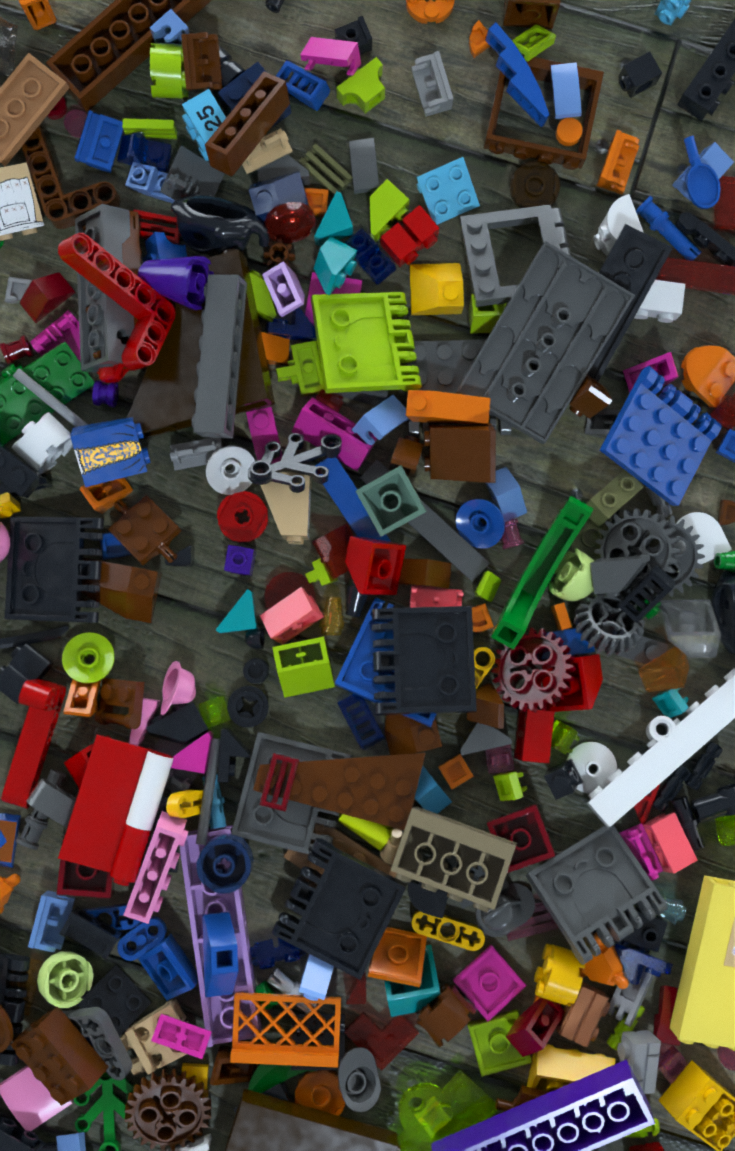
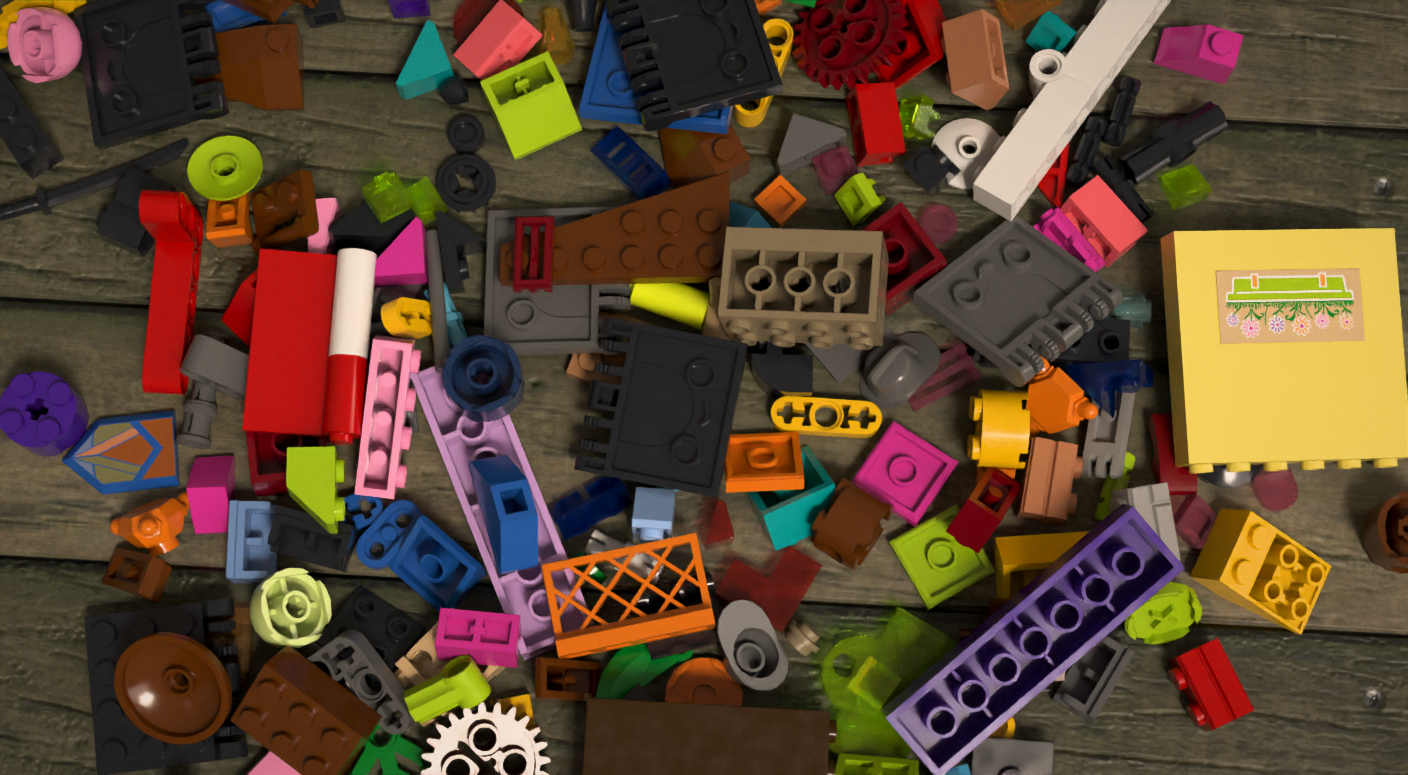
camera: 10 degrees left, 10 degrees down
bright pink piece [160,661,196,715] -> none
reddish brown slope [467,683,504,729] -> none
none -> dark pink slope [186,456,235,535]
none -> lime slope [286,446,346,534]
none -> clear neon green tile [361,171,414,223]
none -> lime piece [404,654,491,724]
none -> dark tan plate [784,620,820,657]
none -> clear pink tile [920,205,958,244]
none -> nougat slope [941,9,1009,110]

